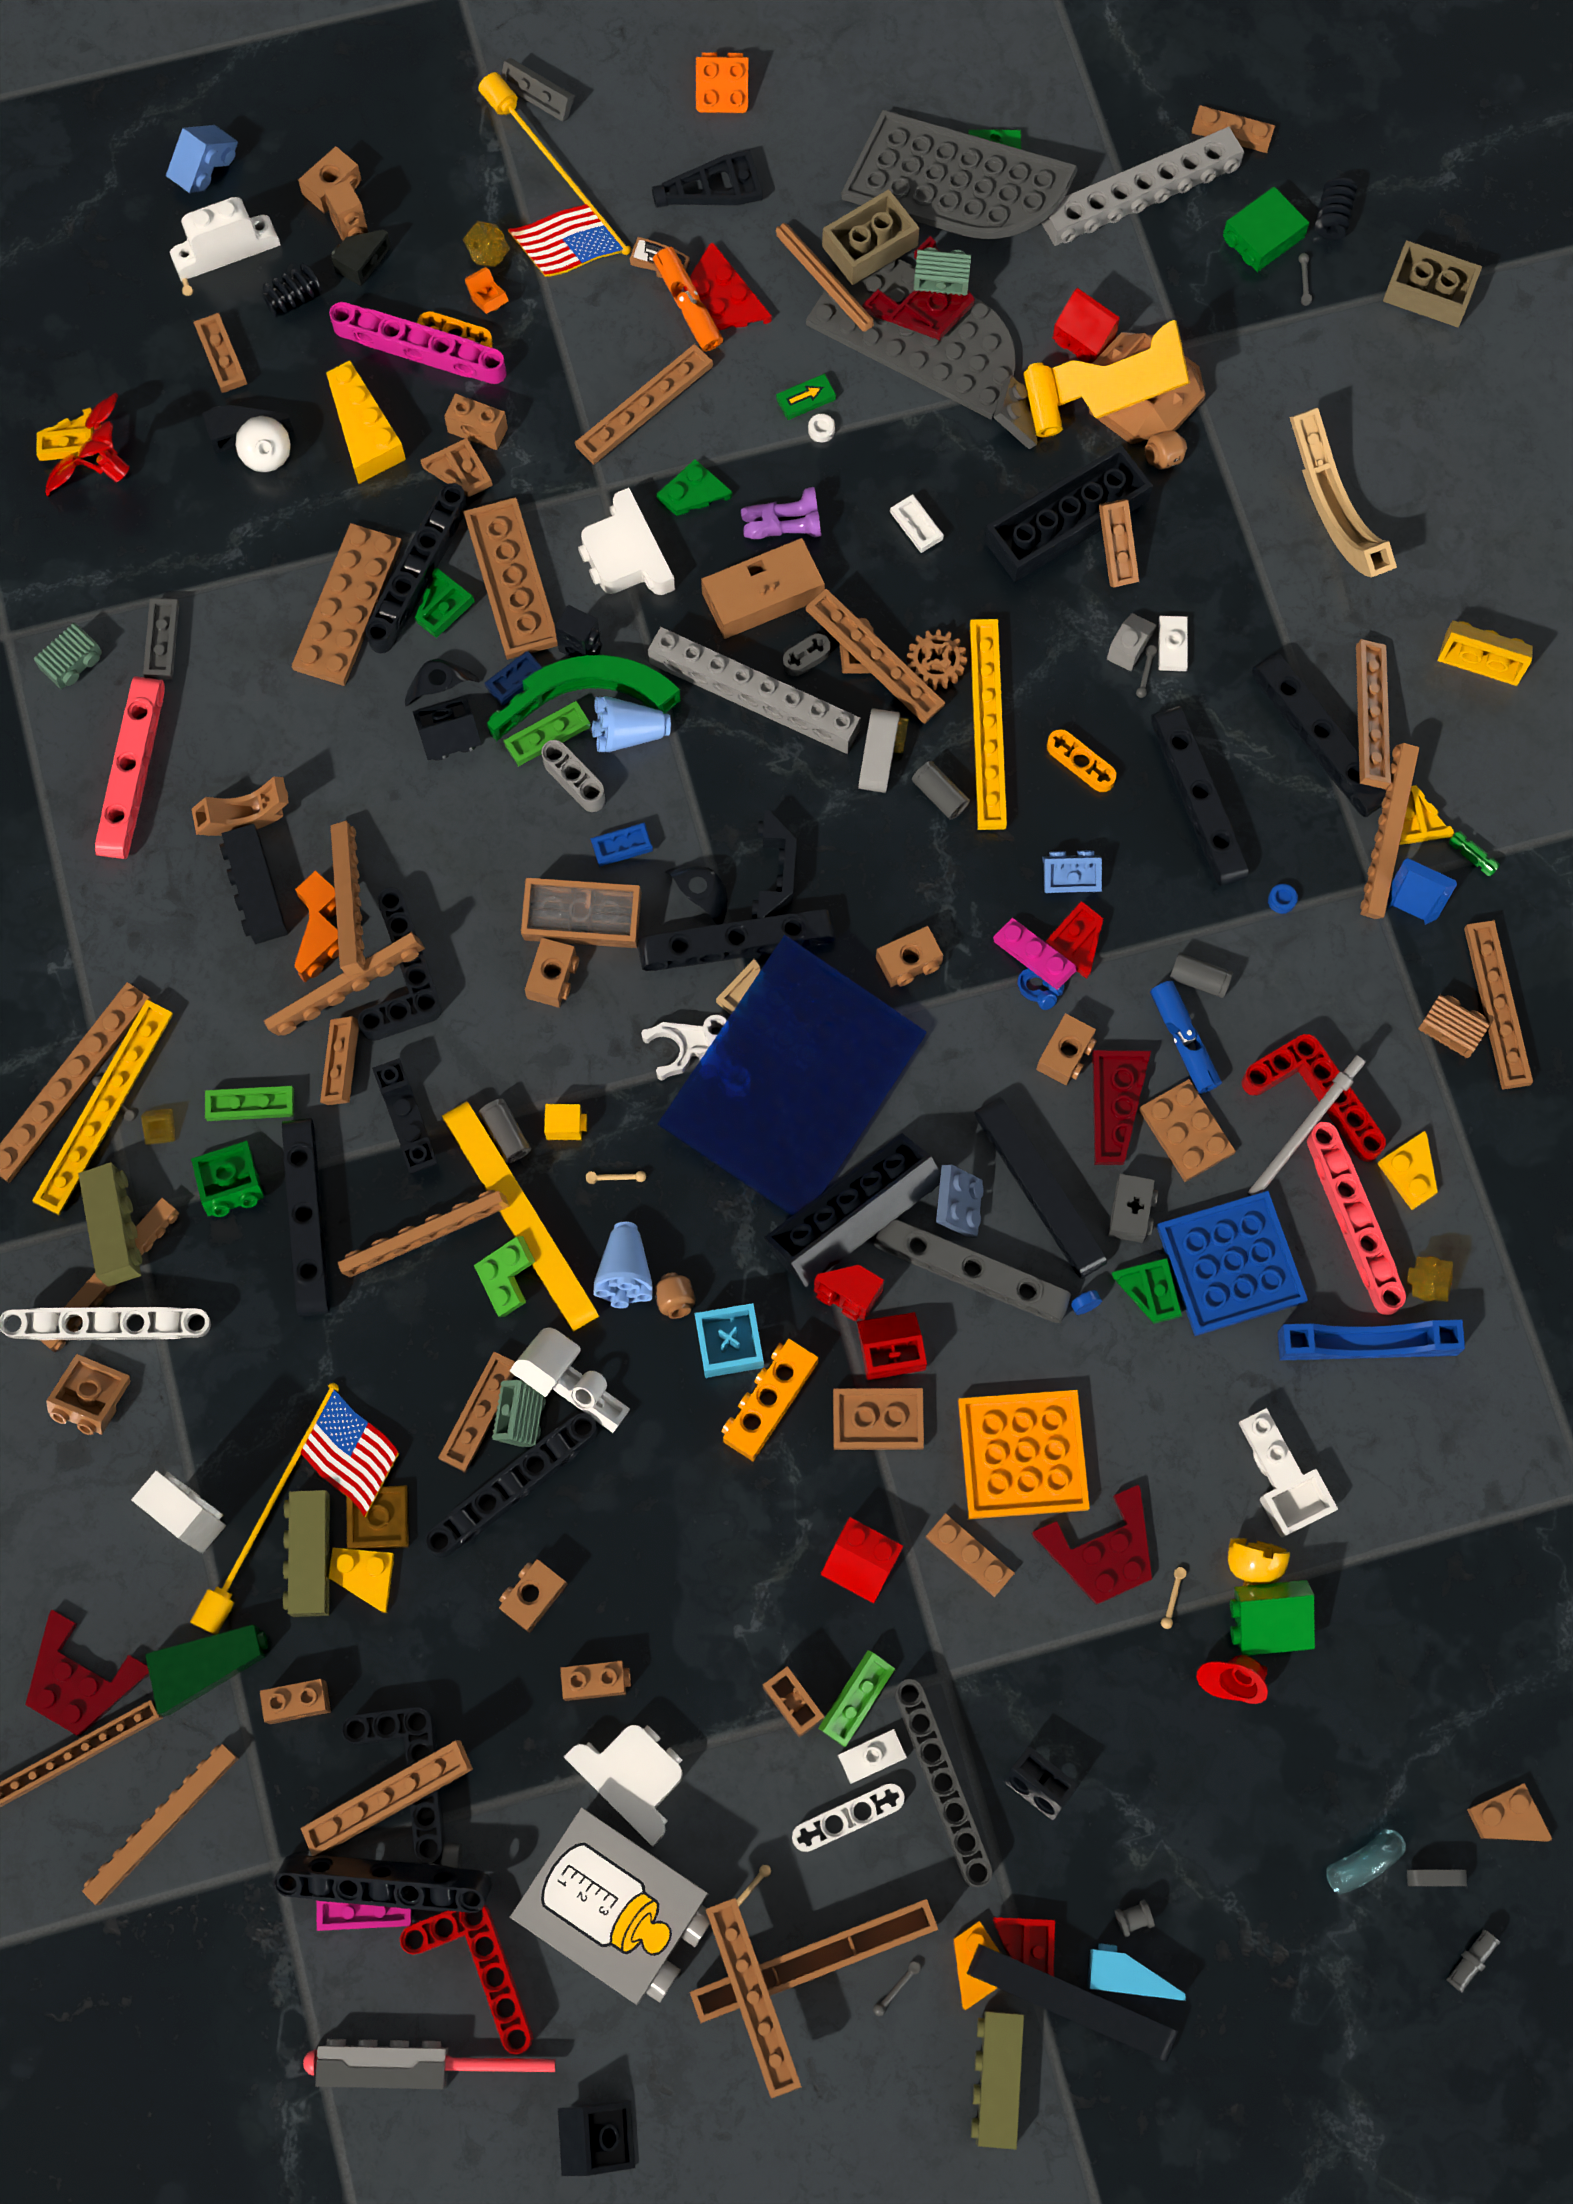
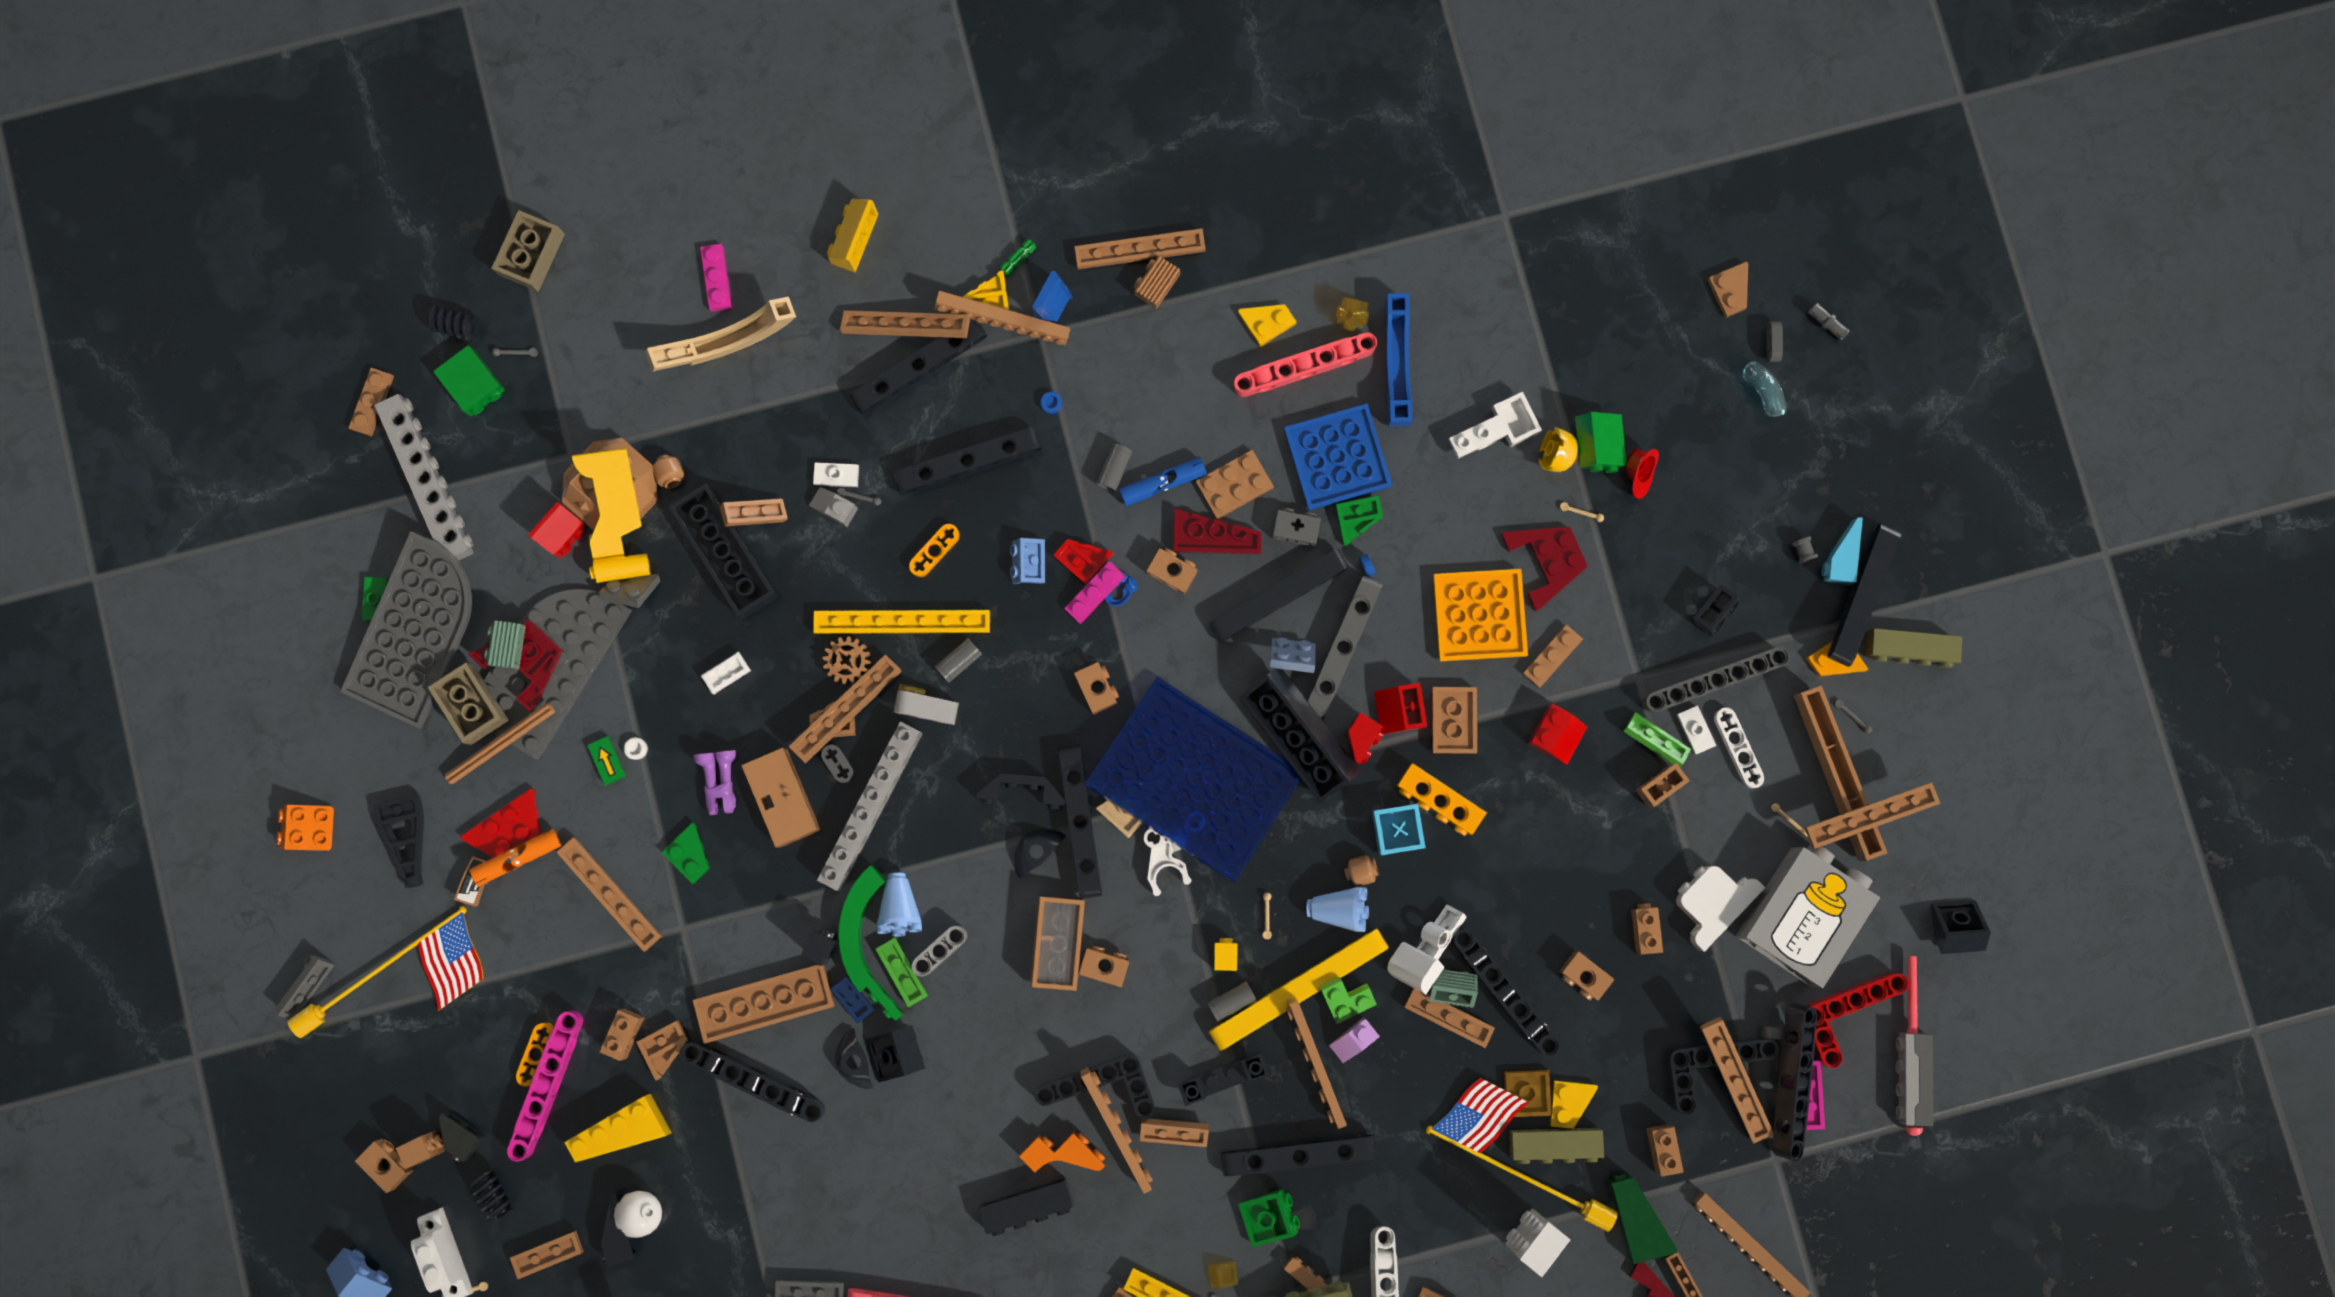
camera: 90 degrees left, 10 degrees up
medium nougat arch [191,776,289,836] -> none
bright green plate [205,1086,294,1121] -> none
medium nougat plate [292,523,403,686] -> none
medium nougat piece [331,820,366,977] -> none
green wing [415,568,475,638] -> none
clear yellow brick [463,221,510,267] -> none
orange bracket [465,267,509,314] -> none
white brick [578,488,675,595] -> none
blue plate [591,822,653,867] -> none
red wing [993,1917,1055,1976] -> none
red beam [1242,1034,1386,1162] -> none
light grey bar [1248,1055,1366,1196] -> none
none -> dark pink plate [700,244,732,312]
none -> lavender slope [1329,1017,1380,1063]

